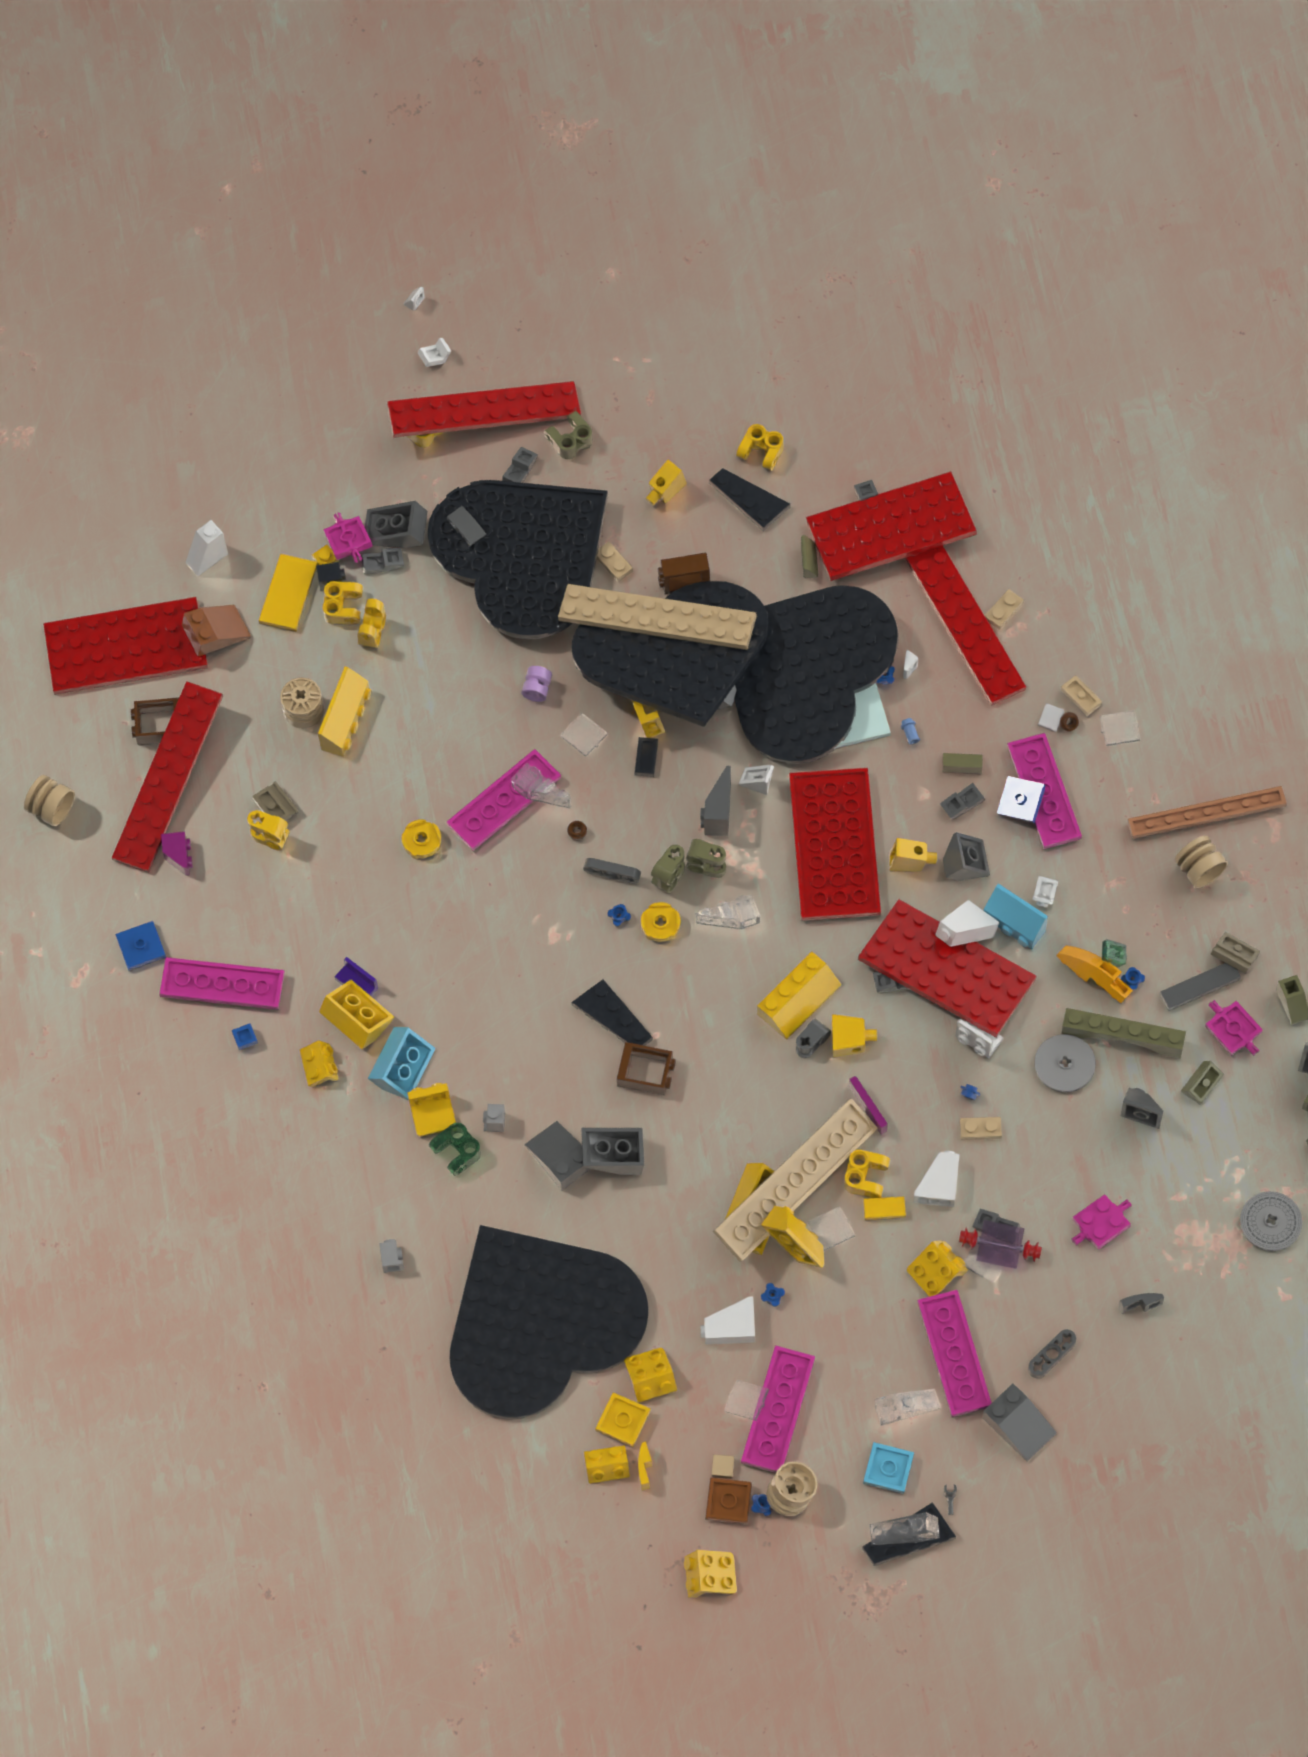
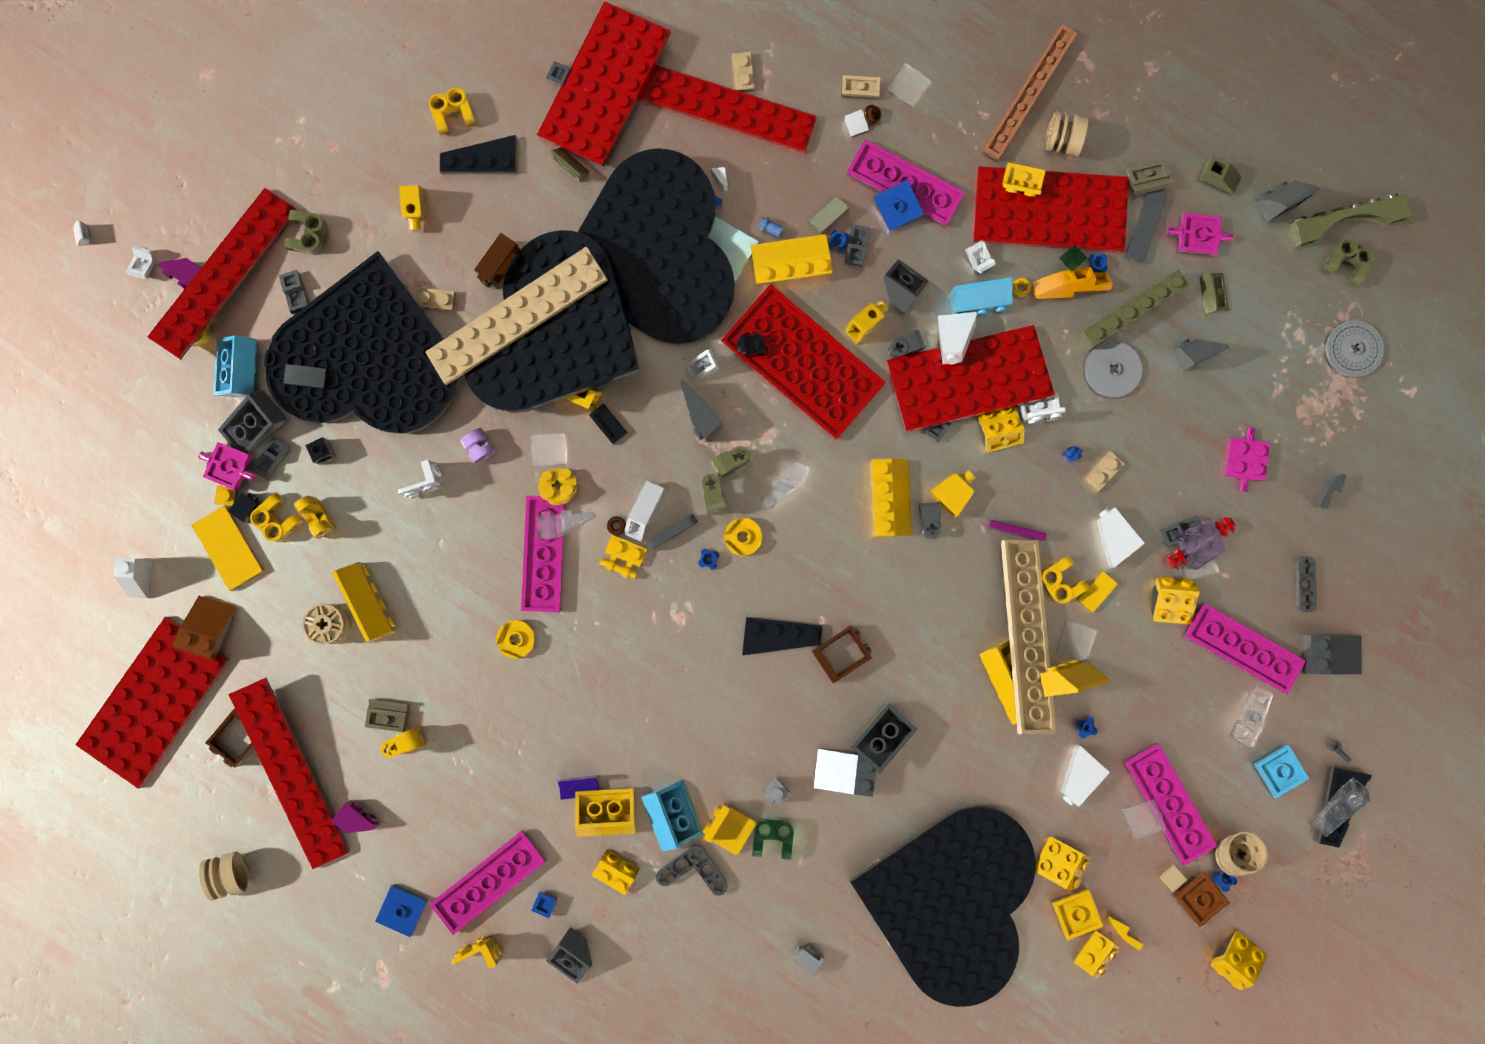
camera: 50 degrees left, 20 degrees up
none -> magenta slope [158,258,201,289]
none -> medium azure slope [213,335,257,397]
none -> black brick [305,437,337,465]
none -> white bracket [398,460,443,499]
none -> yellow bracket [451,935,503,969]
none -> yellow plate [538,468,577,505]
none -> dark grey slope [546,927,592,984]
none -> yellow plate [599,535,647,579]
none -> white slope [624,481,664,542]
none -> dark grey beam [656,845,728,896]
none -> black bracket [736,334,765,357]
none -> yellow slope [750,234,832,284]
none -> blue plate [828,230,850,251]
none -> dark grey piece [888,329,926,358]
none -> red plate [973,166,1129,253]
none -> yellow bracket [977,407,1024,453]
none -> yellow bracket [1002,162,1046,197]
none -> yellow plate [1012,278,1031,297]

